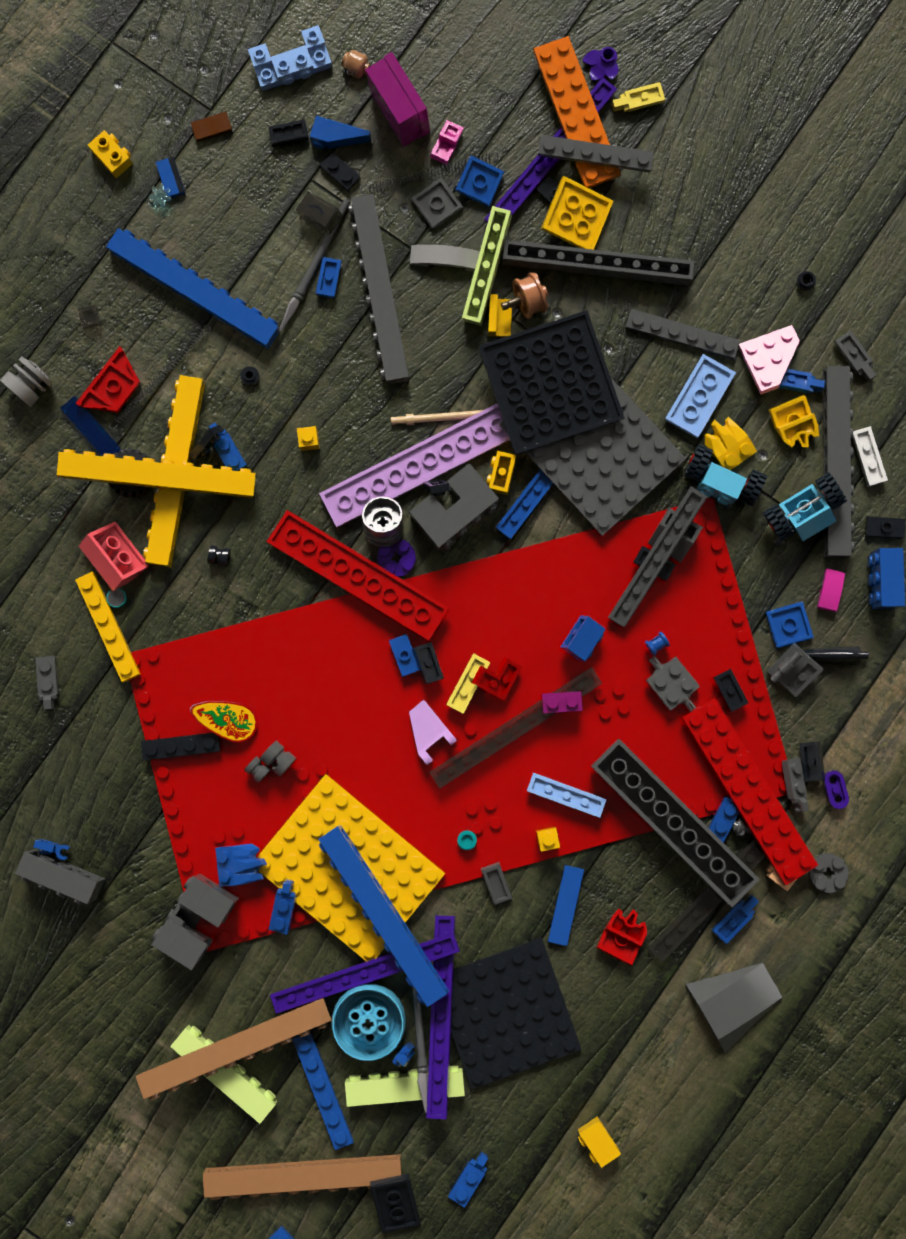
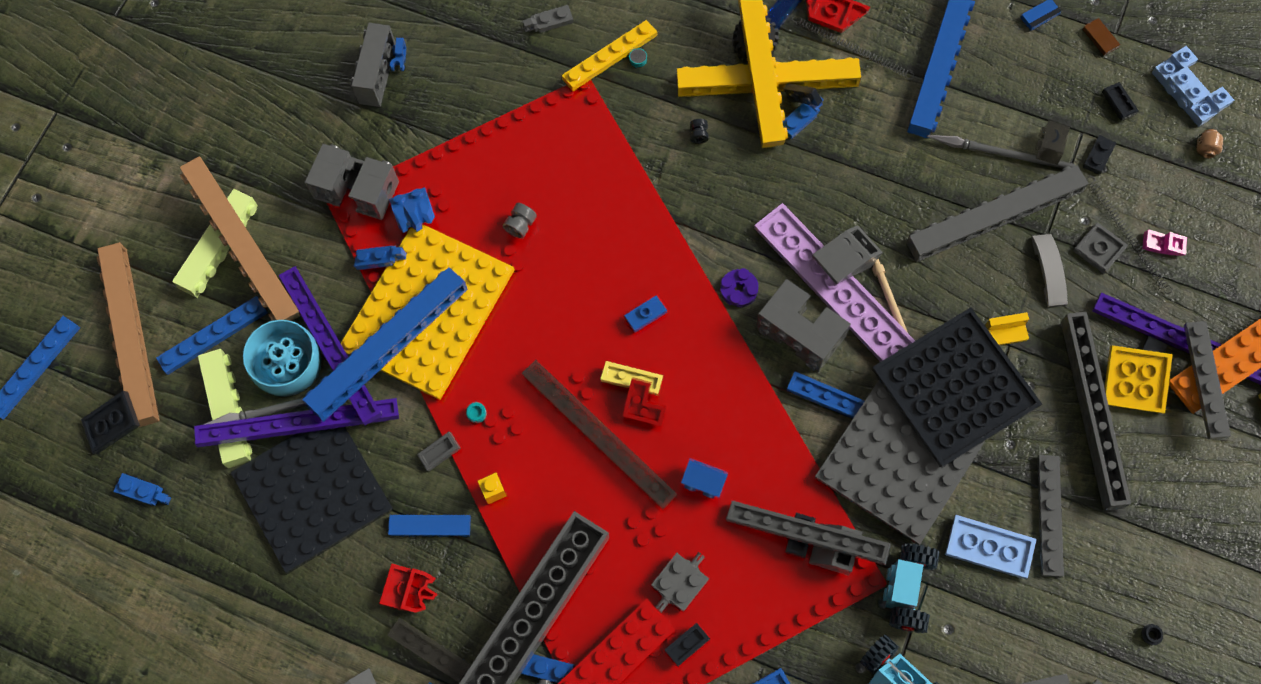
camera: 80 degrees right, 15 degrees down
coral slope [79,522,149,591] -> none
black plate [141,733,221,760] -> none
clear light blue plant [148,183,172,208] -> none
shield [190,701,257,743] -> none
black plate [240,366,260,386] -> none
dark grey wheel [244,756,271,783] -> none
red plate [266,510,449,641] -> none
yellow brick [297,426,320,451] -> none
blue slope [310,116,371,149] -> none
blue plate [316,257,342,299] -> none
dark grey wheel [362,497,404,547] -> none
magenta container [365,52,430,147] -> none
blue hinge [392,1042,415,1067] -> none
lavender flag [409,700,457,765] -> none
black plate [412,642,444,685] -> none
black plate [423,479,450,496] -> none
blue plate [455,155,504,207] -> none
yellowish green brick [462,206,512,326] -> none
yellow brick [486,451,516,496] -> none
nougat wheel [501,273,549,319] -> none
light blue plate [527,773,607,818] -> none
magenta plate [542,691,582,713] -> none
yellow brick [578,1116,621,1168] -> none
blue bush [645,632,670,656] -> none
yellow plate [705,417,757,471] -> none
plate [739,325,800,394] -> none
yellow plate [768,395,819,447] -> none
blue hinge [779,369,825,393] -> none
none -> dark grey slope [812,225,883,284]

